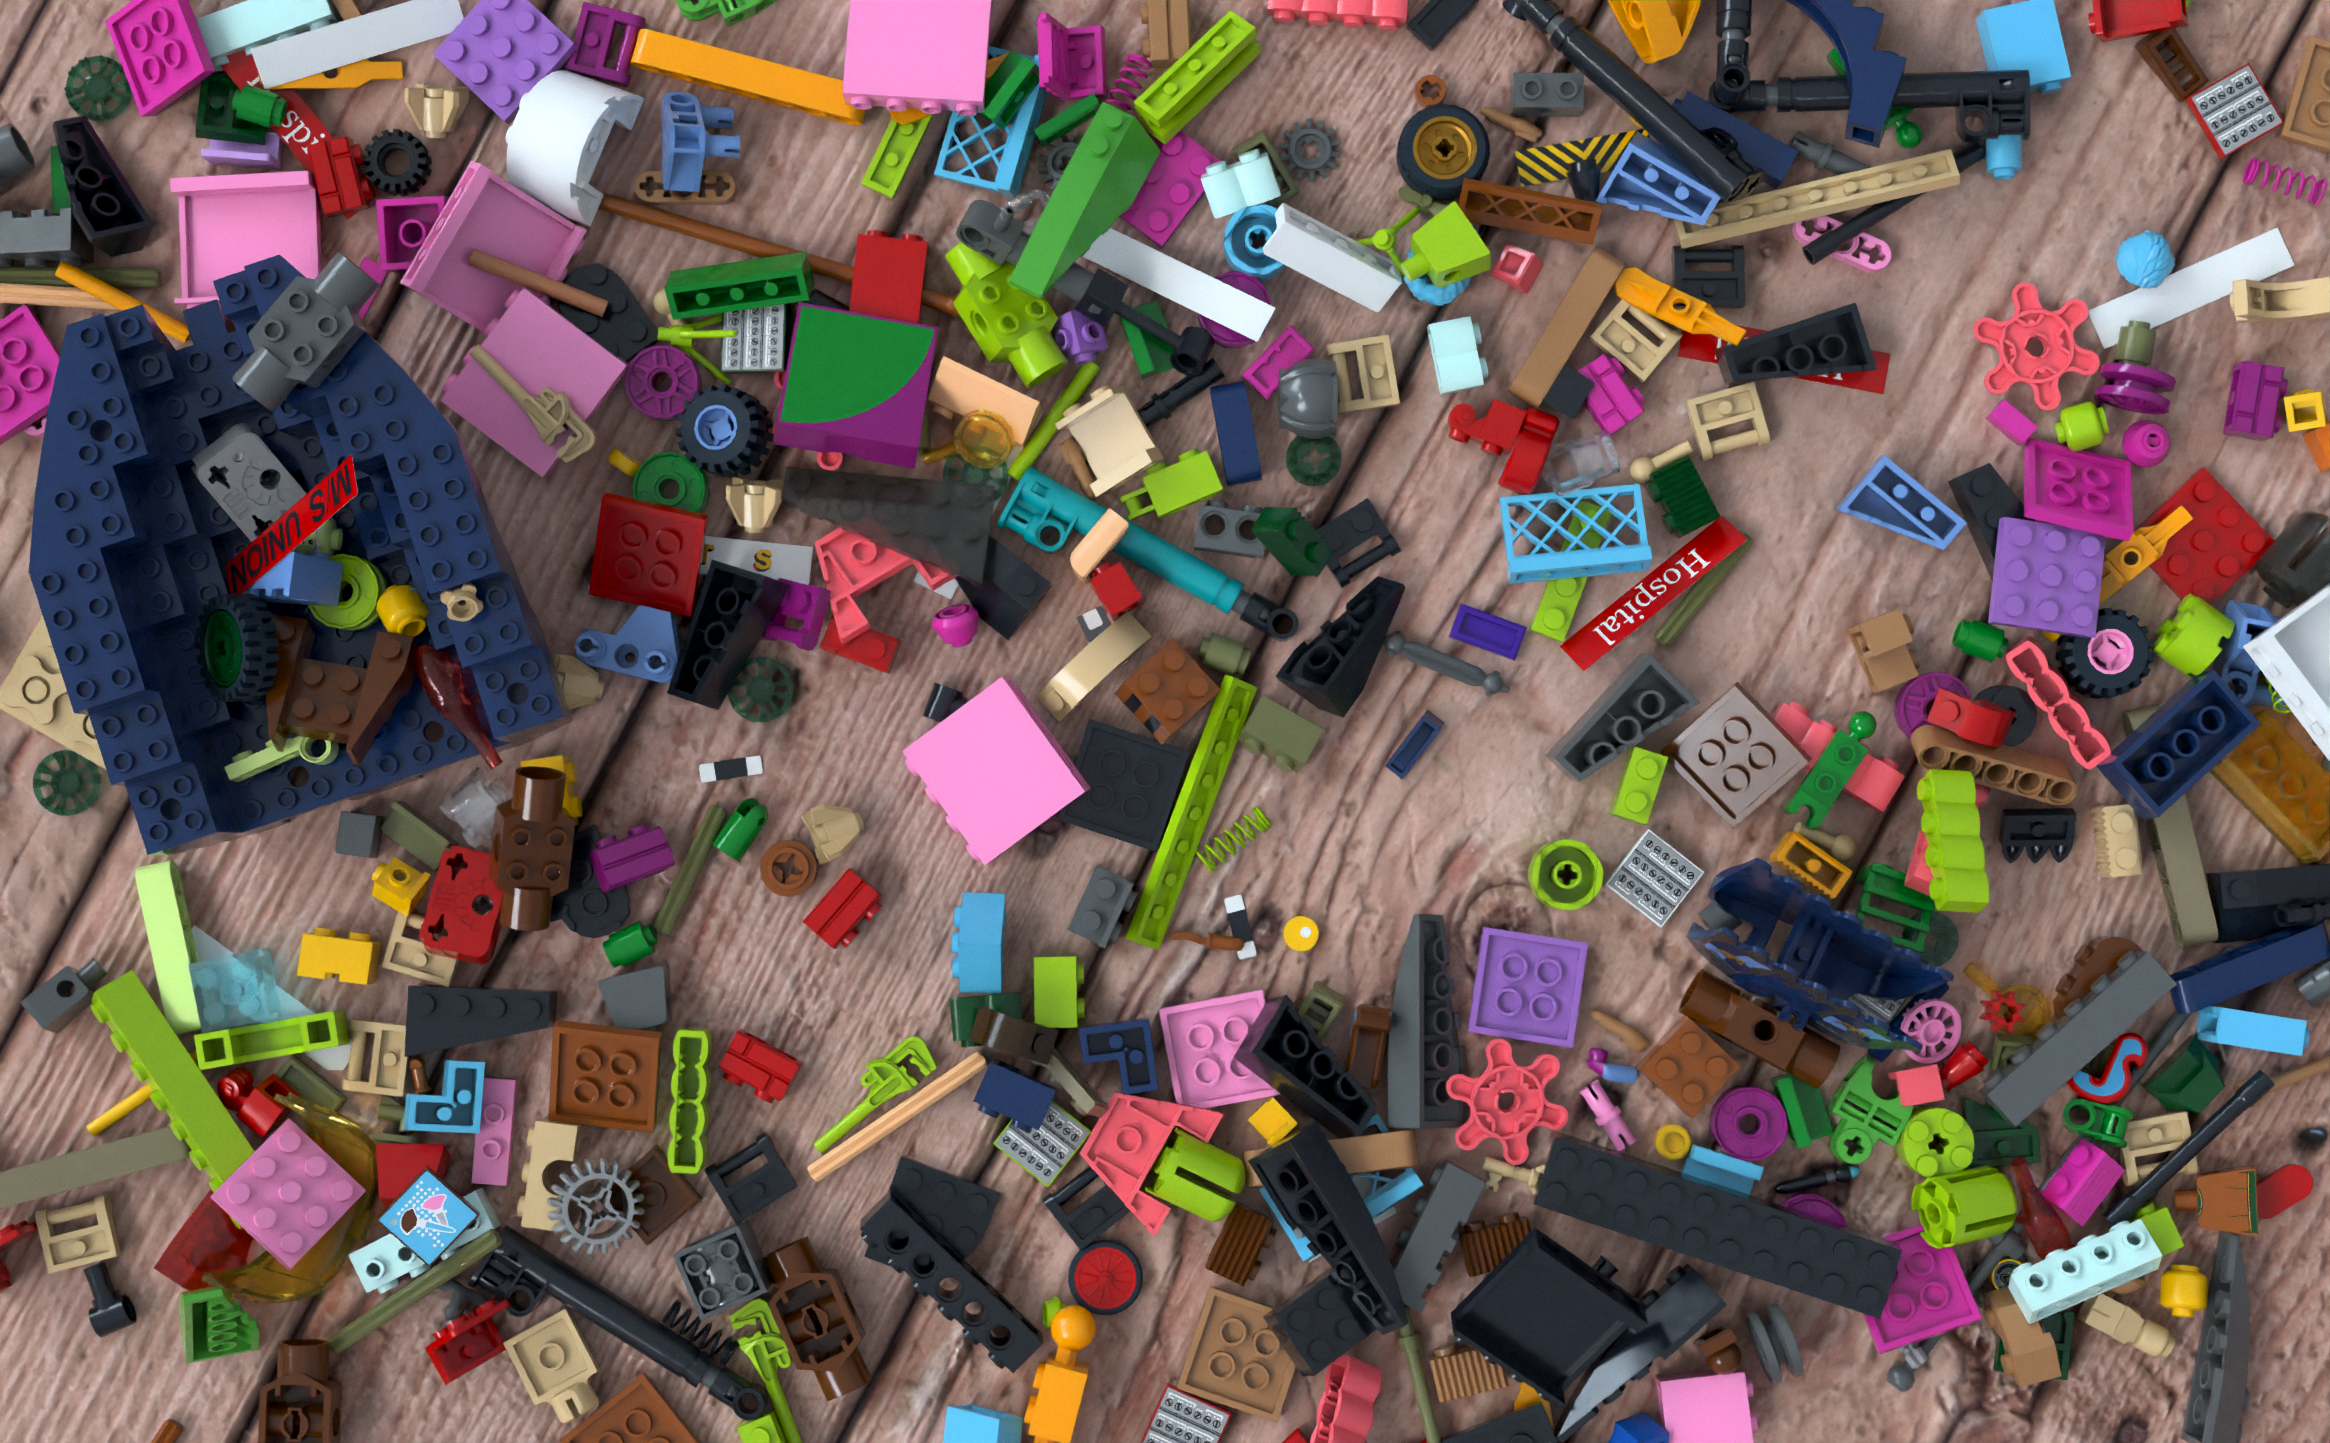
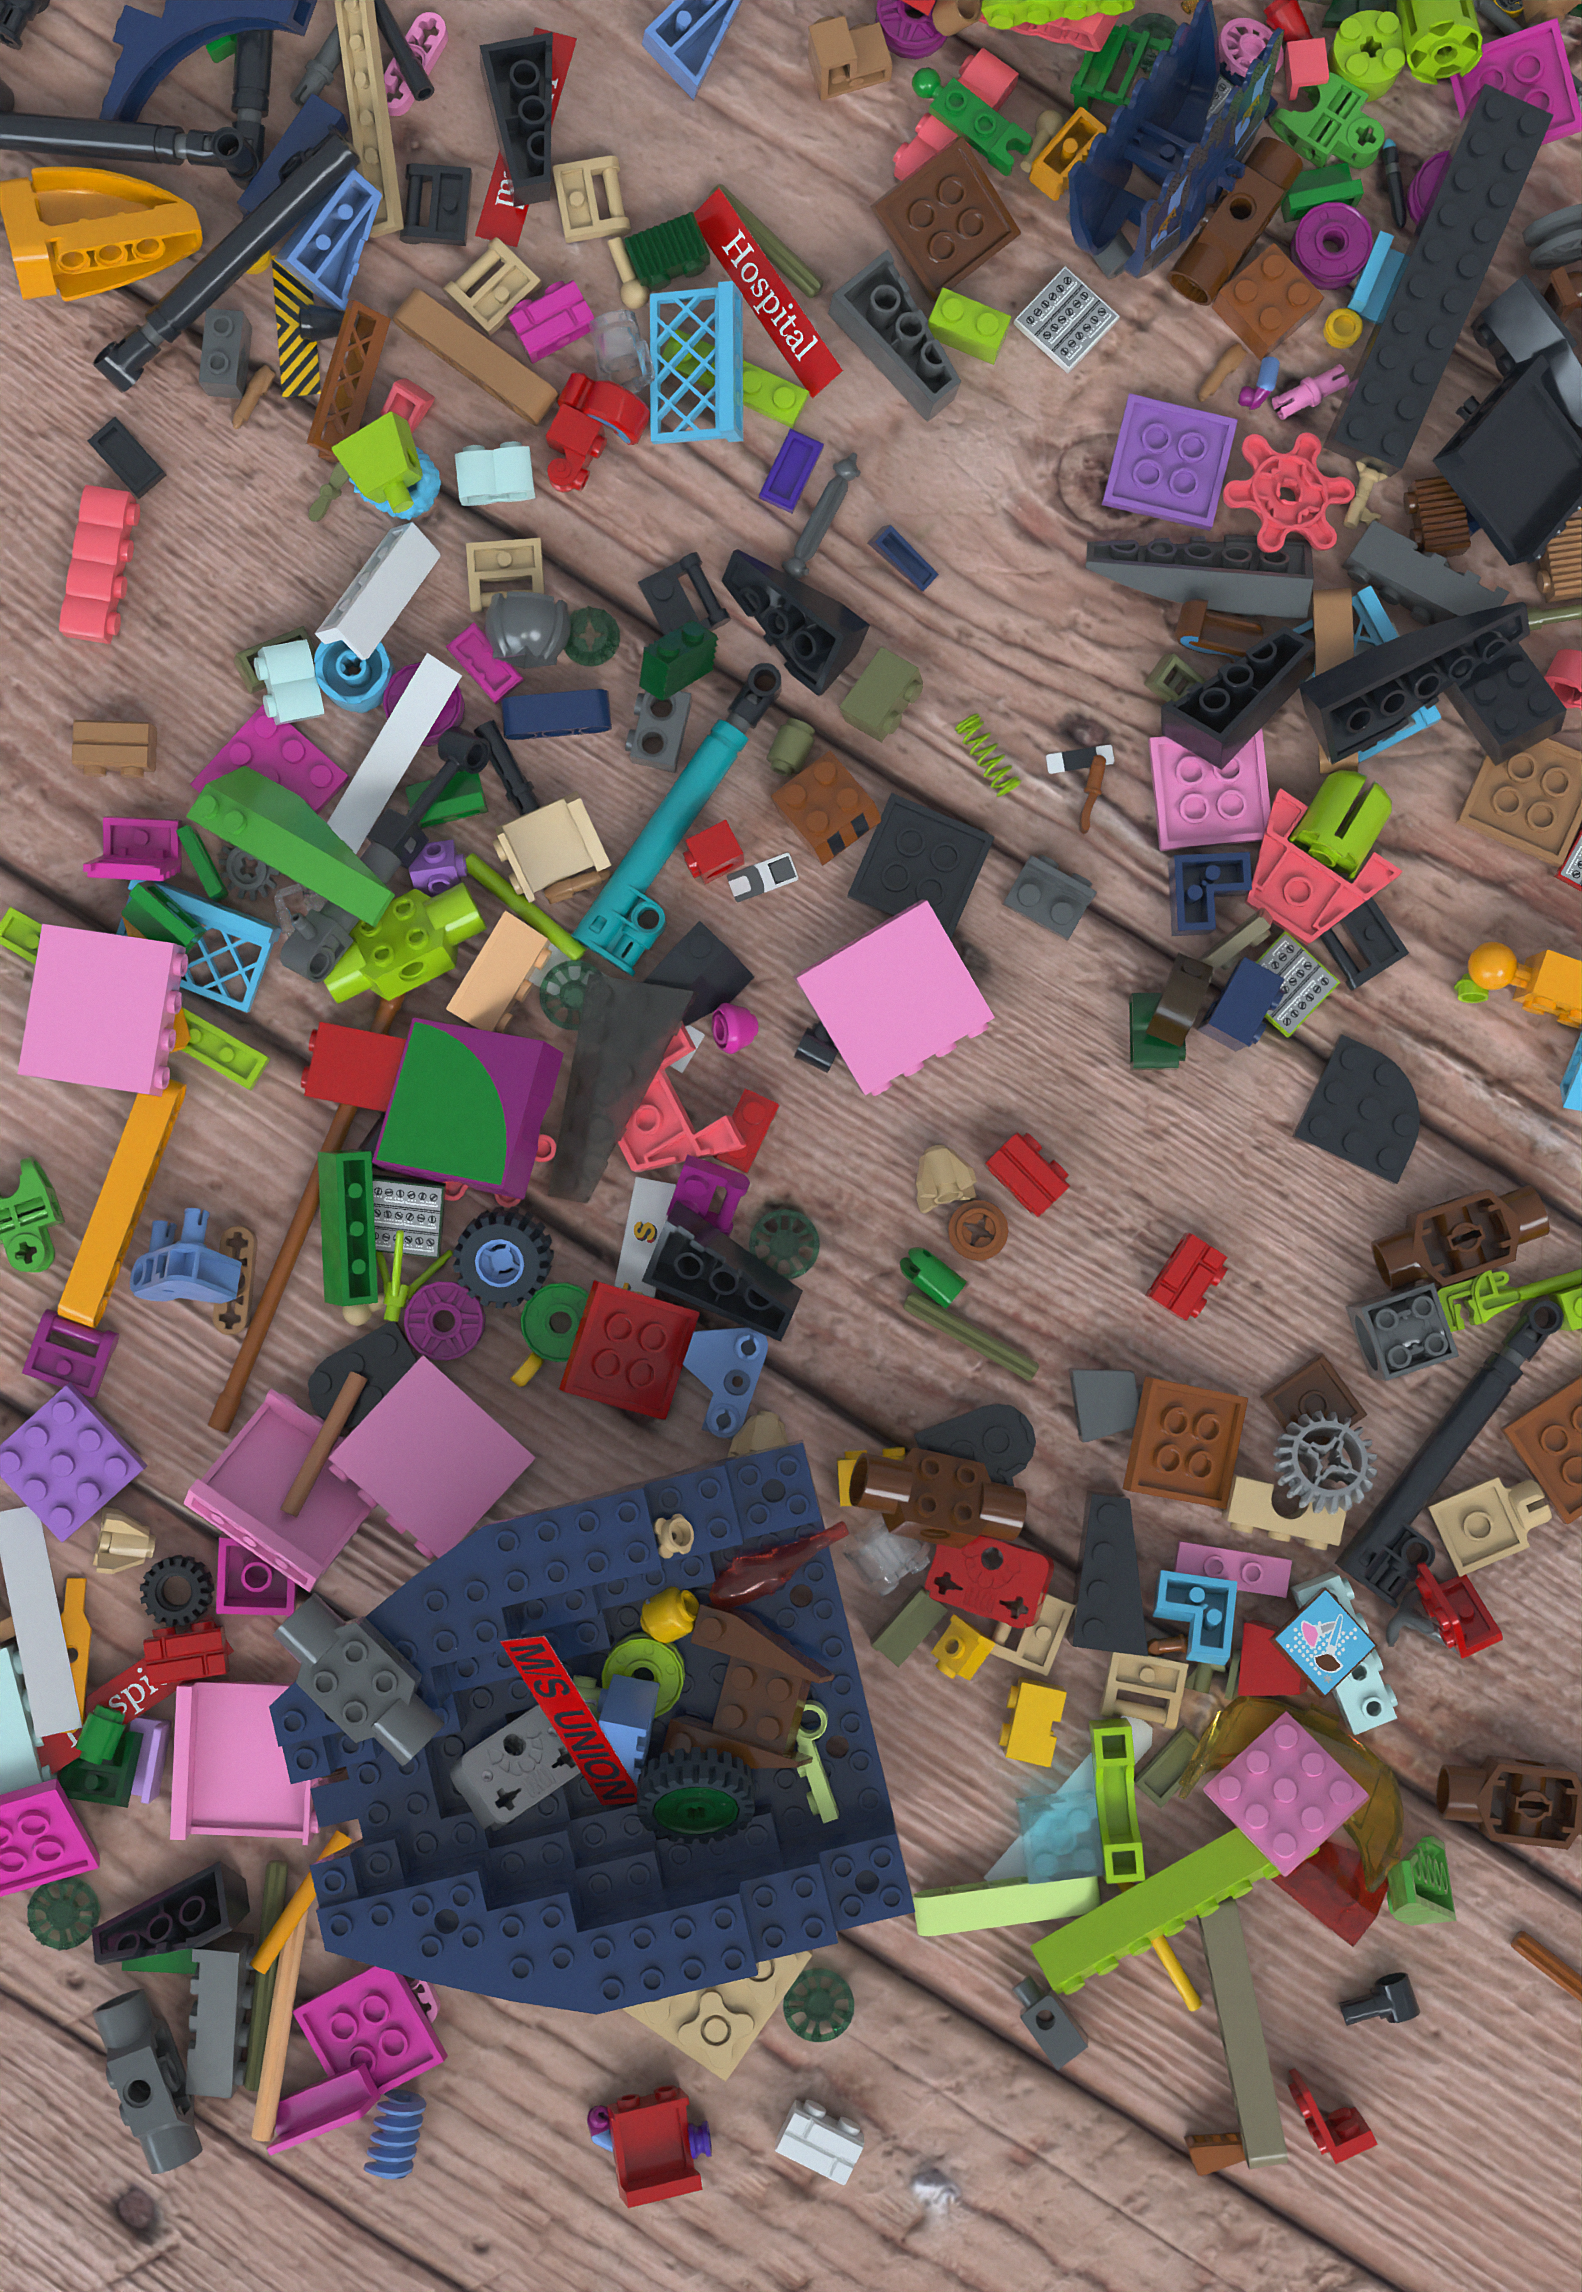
camera: 90 degrees left, 0 degrees up
tan plate [35,1193,122,1274] -> none
red brick [217,1067,301,1138] -> none
olive axle [327,1229,503,1354] -> none
dark grey panel [335,811,384,858] -> none
tan piece [469,344,597,464] -> none
white cylinder [506,70,644,226] -> none
magenta brick [589,824,675,893] -> none
green brick [603,921,658,968] -> none
black piece [662,1299,739,1365] -> none
lime brick [667,1028,714,1174] -> none
sticker [699,756,763,783] -> none
black plate [705,1132,798,1224] -> none
tan brick [726,476,787,533] -> none
light nougat axle [807,1051,989,1182] -> none
lime piece [813,1036,938,1154] -> none
black brick [860,1190,1043,1373] -> none
clear yellow piece [923,409,1015,469] -> none
medium azure brick [952,892,1006,994] -> none
lime brick [1034,956,1085,1028] -> none
tan arch [1036,611,1152,723] -> none
red wheel [1068,1240,1143,1315] -> none
light nougat brick [1070,508,1129,583] -> none
dark pink piece [1105,53,1152,110] -> none
lime brick [1120,449,1223,521] -> none
lime plate [1126,675,1258,950] -> none
lime brick [1133,10,1261,144] -> none
reddish brown brick [1205,1201,1277,1286] -> none
yellow panel [1247,1096,1298,1146] -> none
dark grey gear [1279,119,1341,182] -> none
yellow tile [1283,916,1319,951] -> none
lime plant [1356,206,1421,278] -> none
wheel [1396,104,1490,200] -> none
dark orange bush [1415,75,1446,108] -> none
lime brick [1528,839,1603,910] -> none
black panel [1543,365,1594,420] -> none
light orange piece [1614,267,1746,346] -> none

